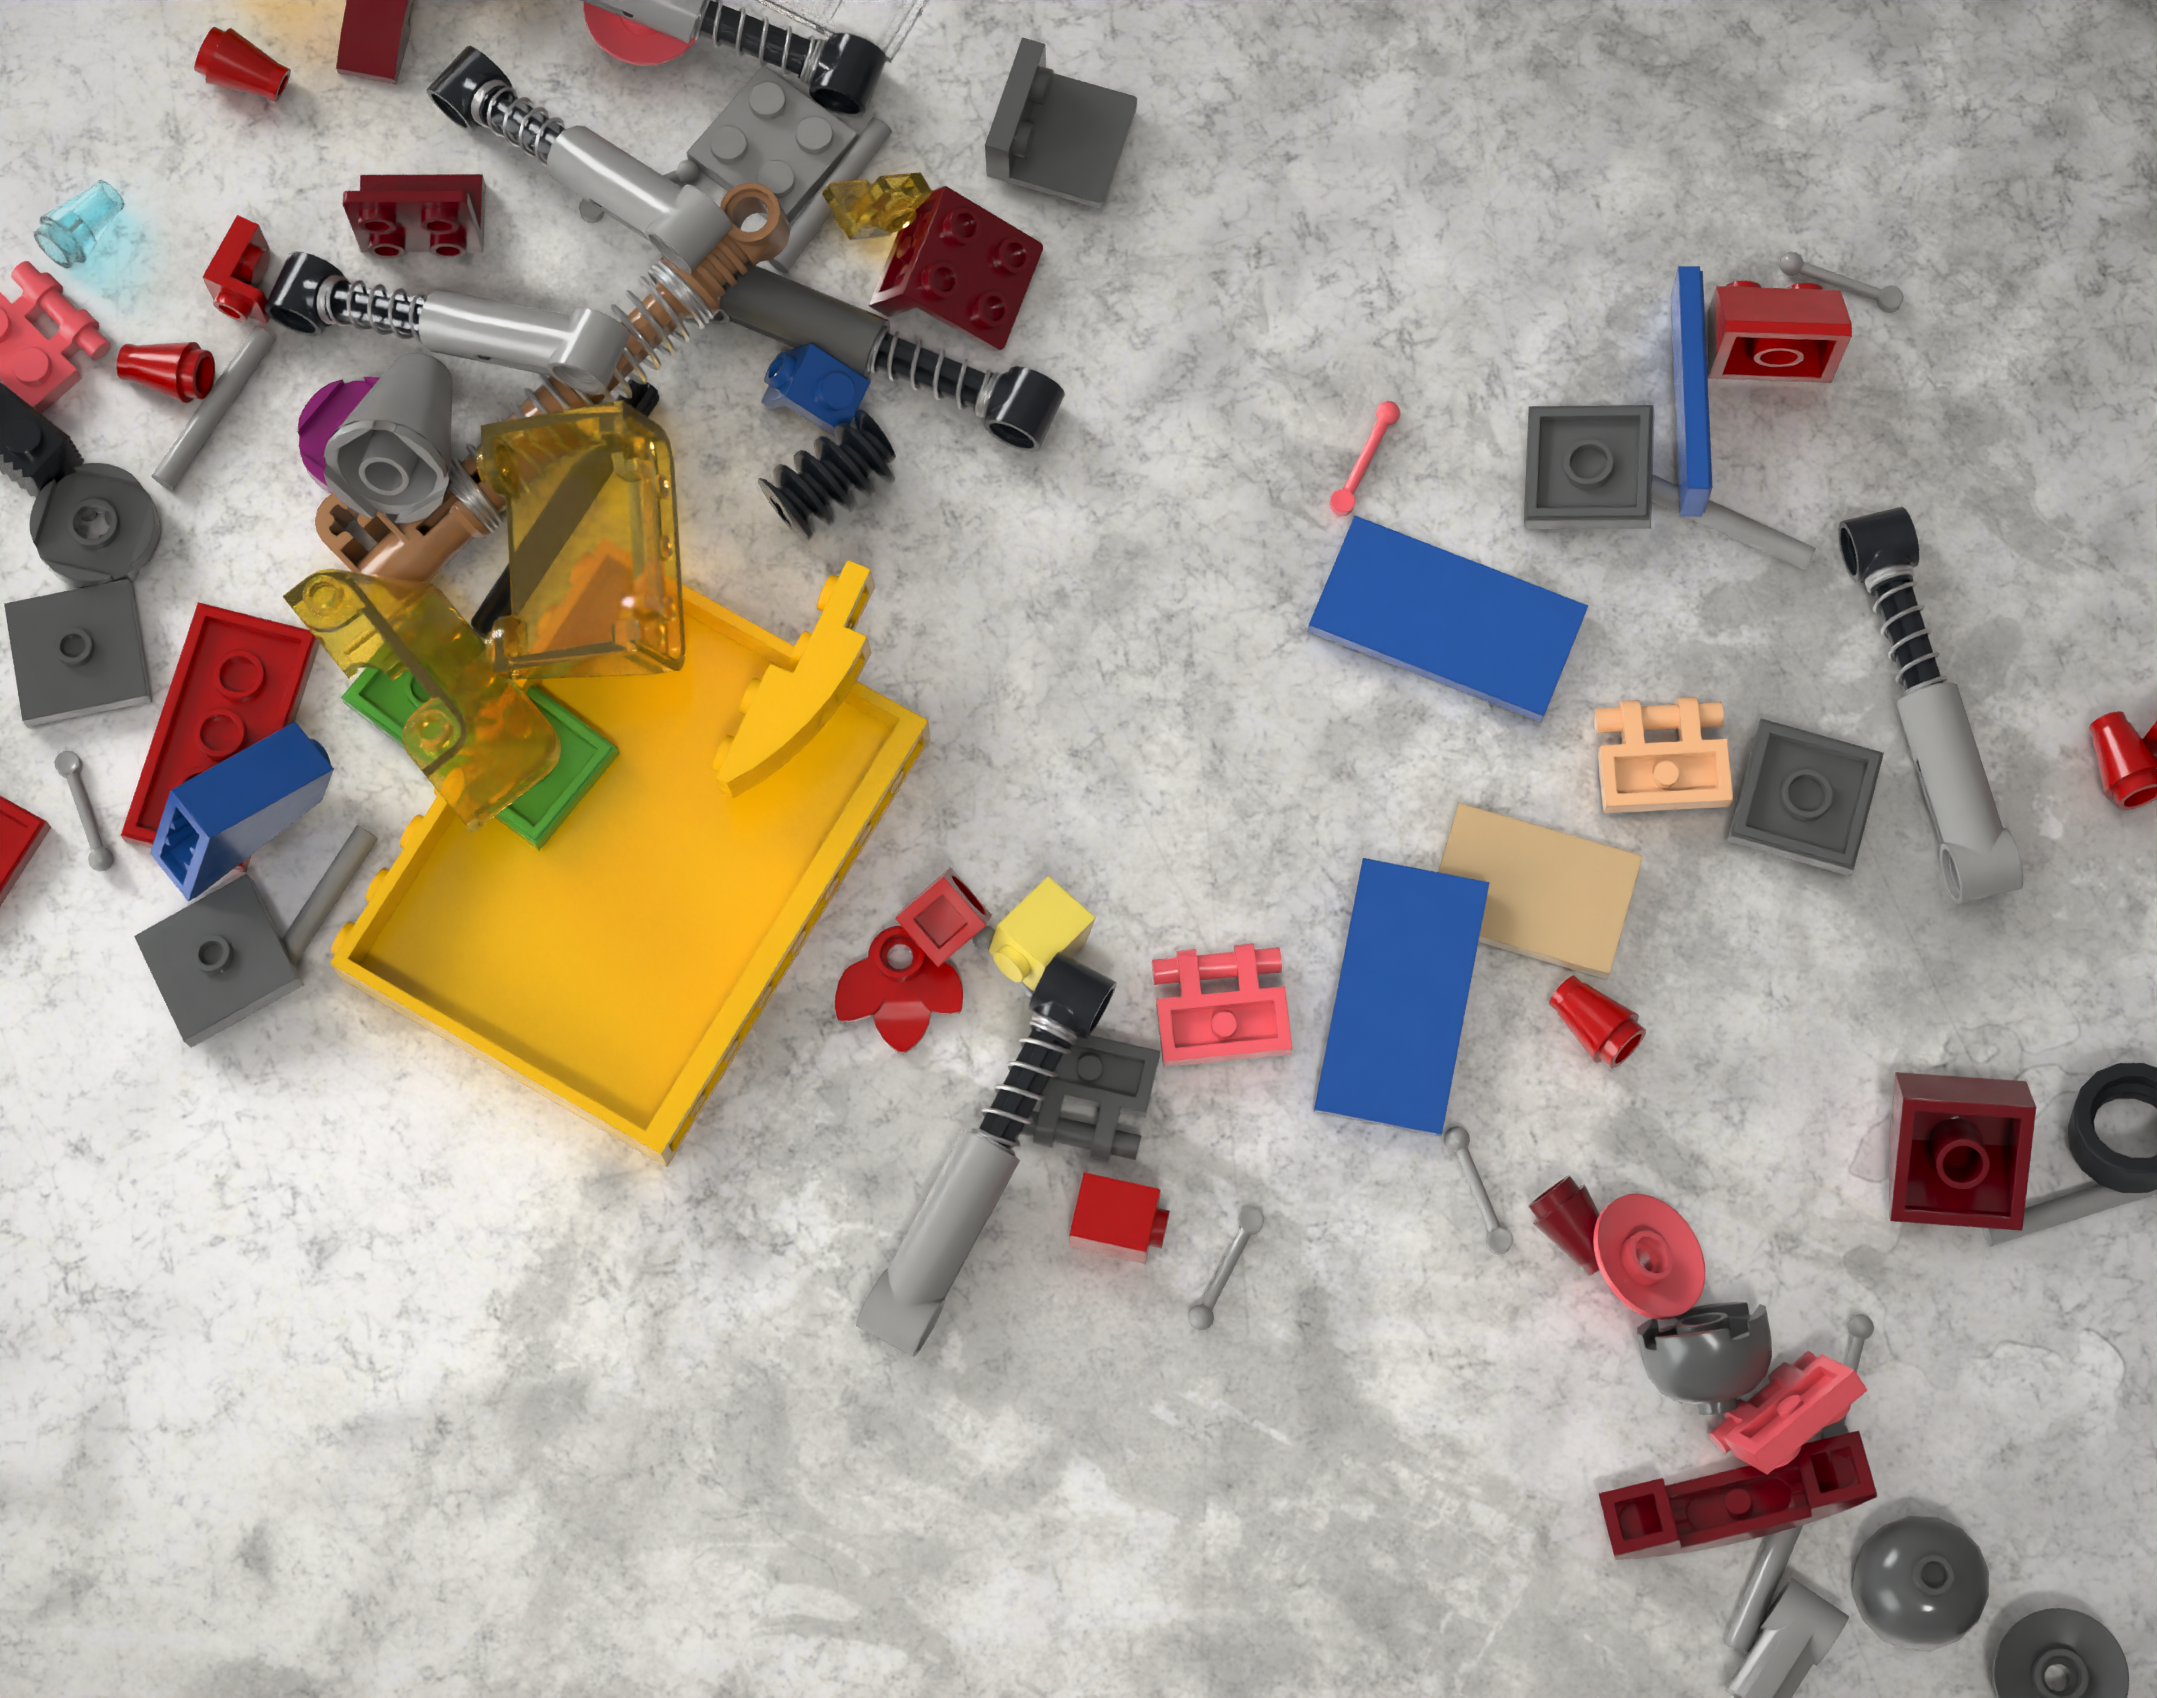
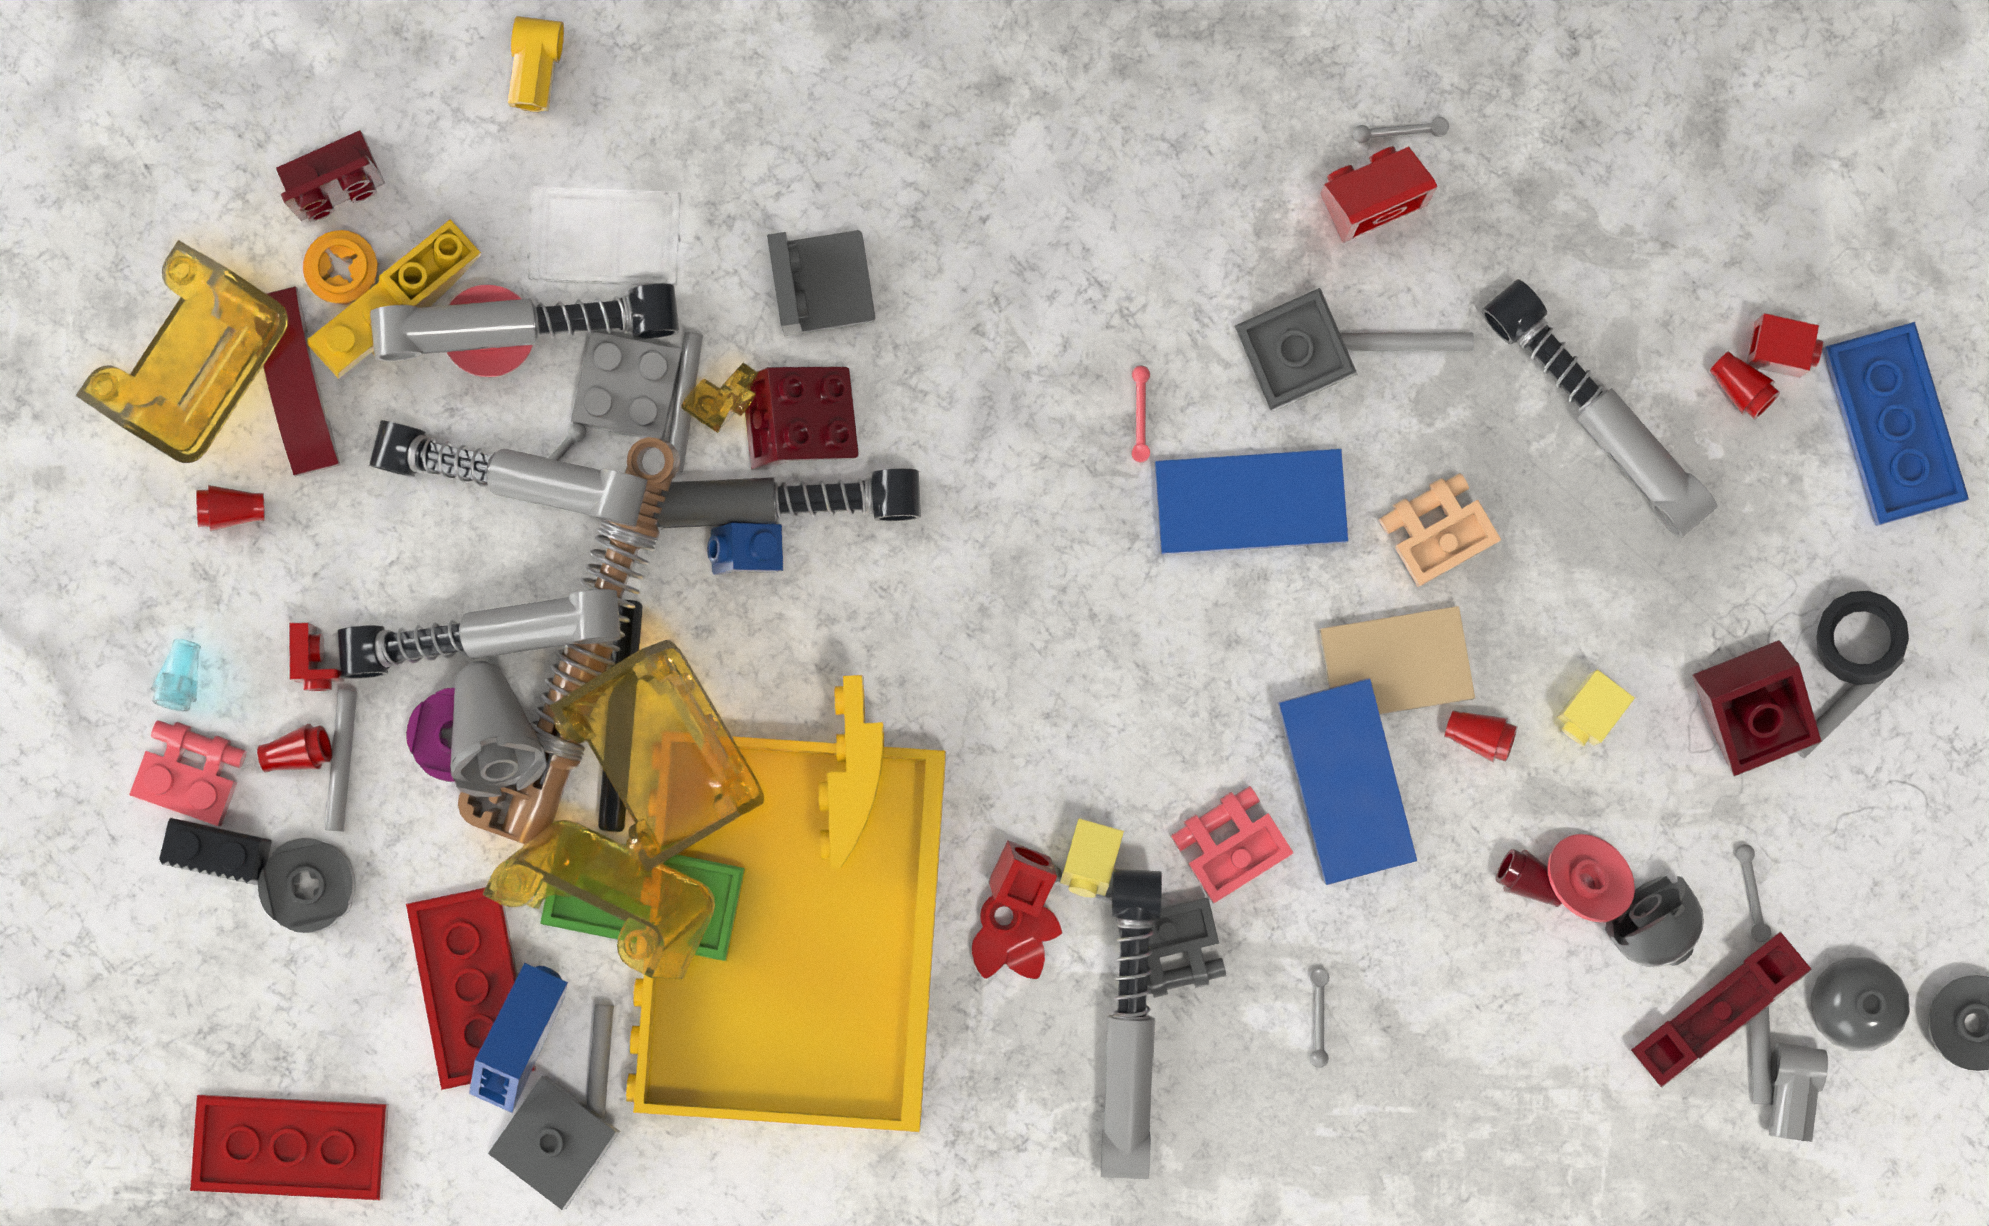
camera: 25 degrees left, 10 degrees up
dark grey plate [4,579,152,727] -> none
light grey hinge [54,751,114,872] -> none
dark red bracket [342,174,486,259] -> none
black piece [758,409,896,540] -> none
red brick [1069,1172,1170,1264] -> none
light grey hinge [1444,1126,1513,1255] -> none
blue tile [1670,266,1713,517] -> none
coral plate [1709,1351,1868,1475] -> none
dark grey plate [1727,718,1884,876] -> none
none -> light yellow brick [1557,669,1635,746]

